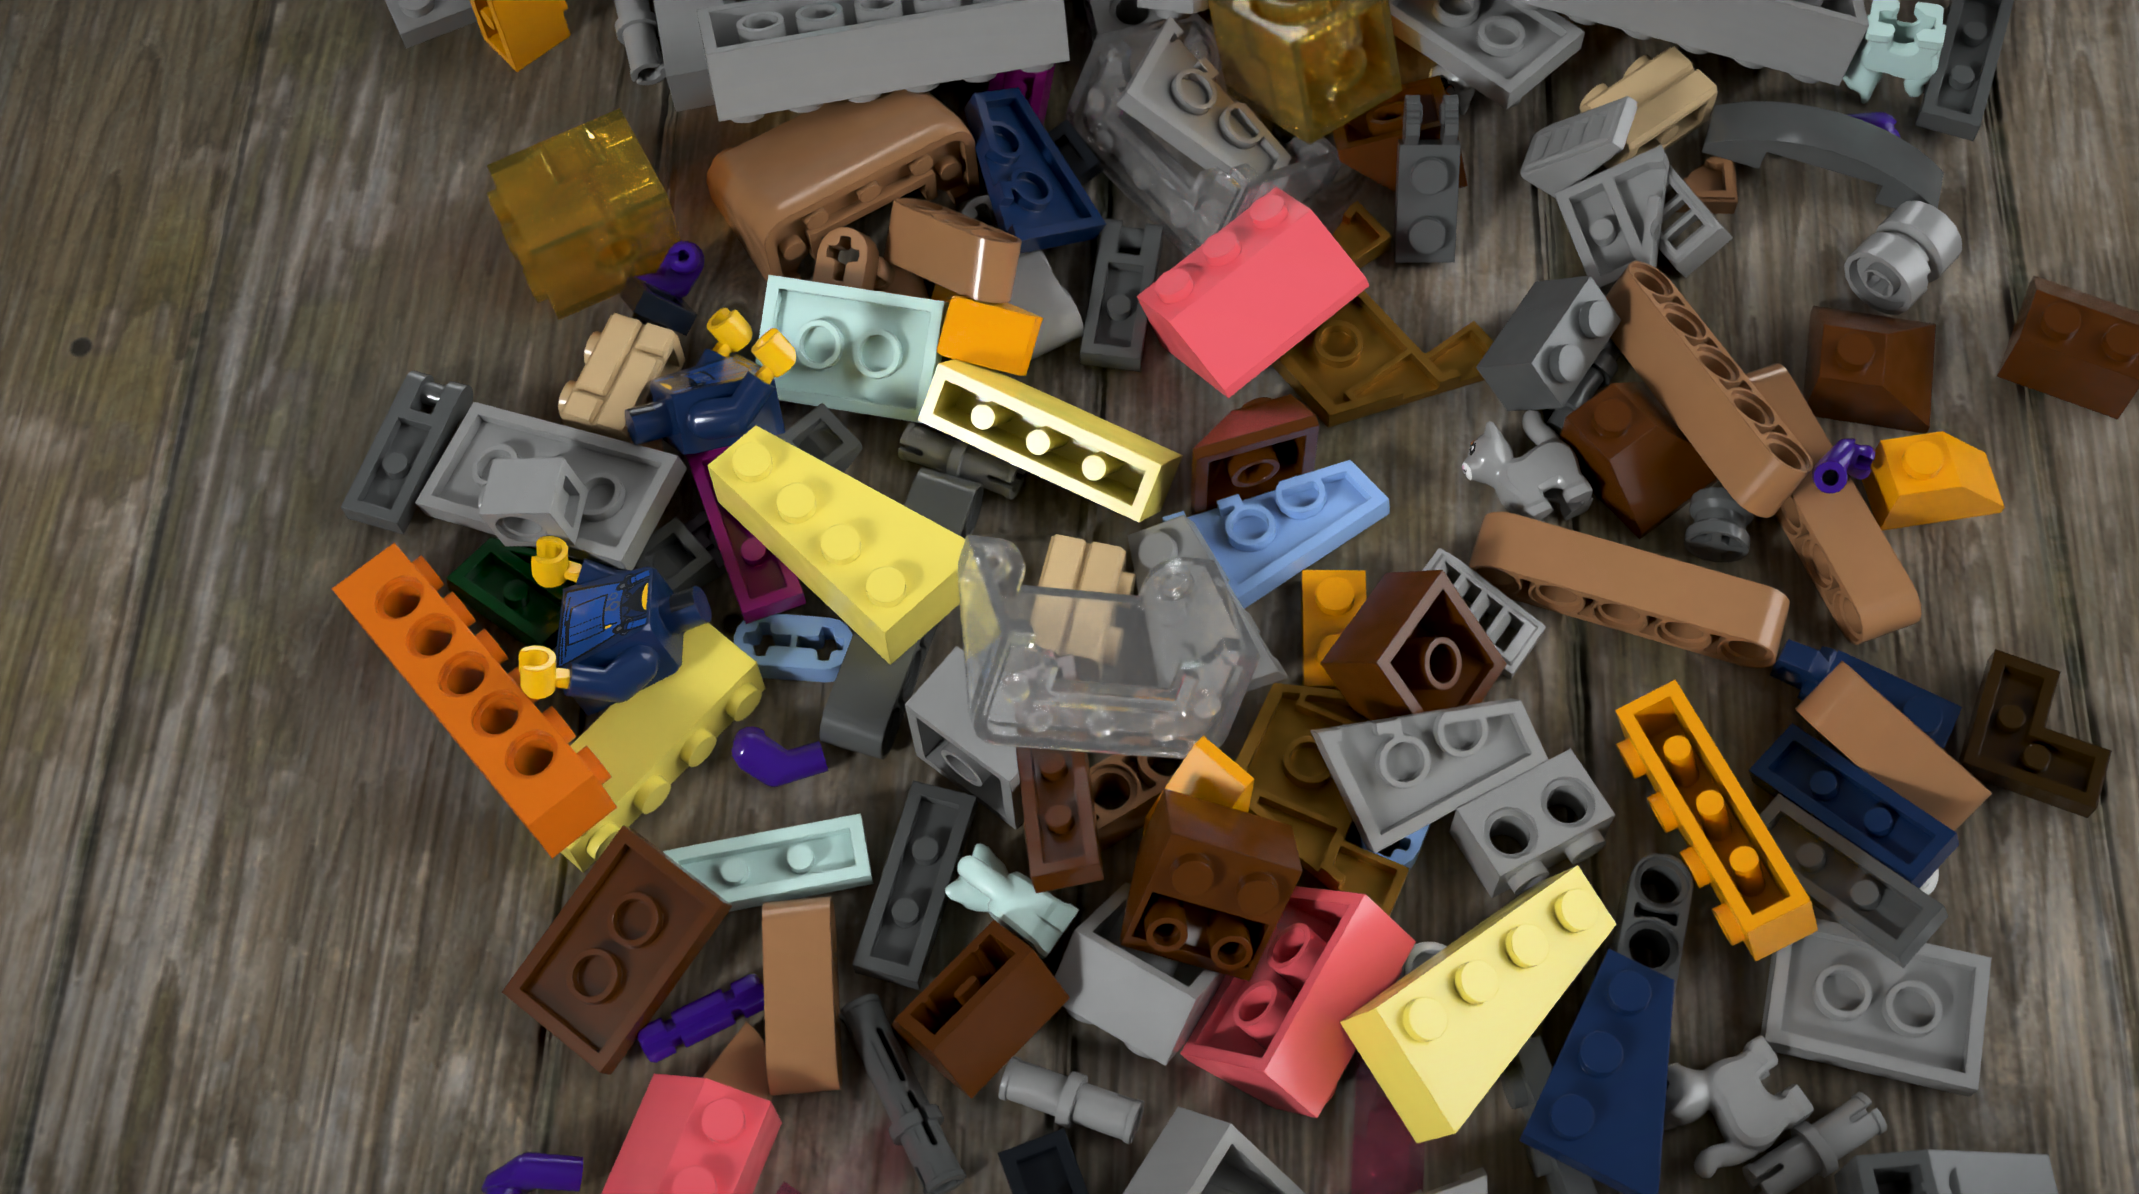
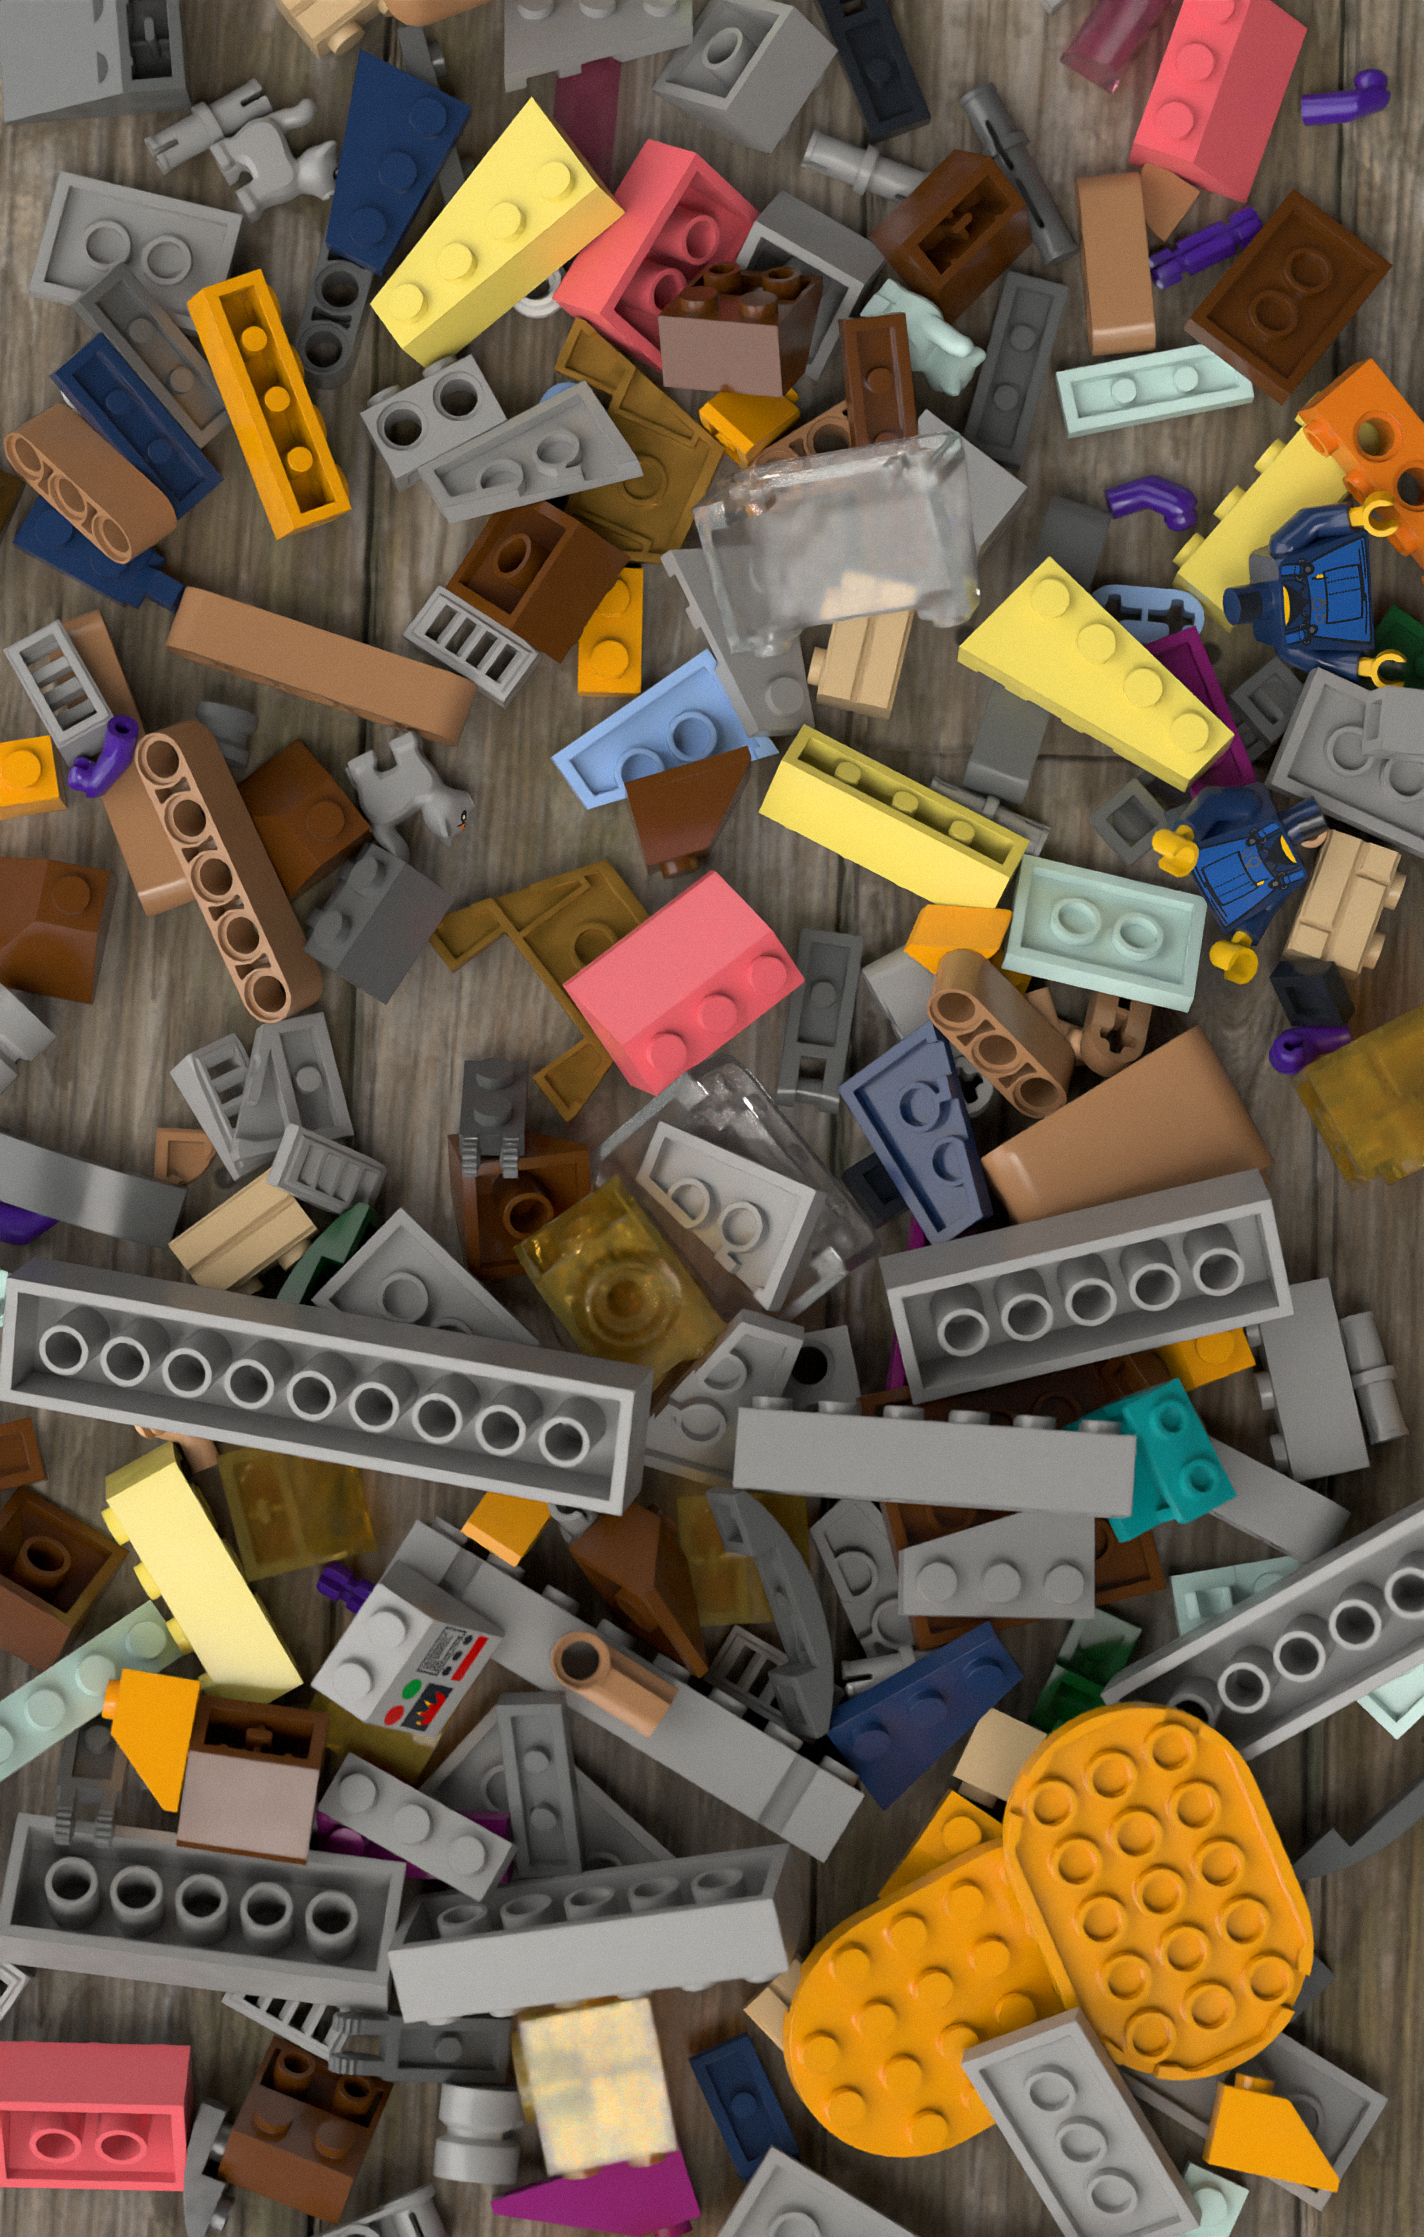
camera: 175 degrees right, 20 degrees up
none -> light grey slope [3,619,114,767]
none -> dark green slope [276,1202,386,1307]

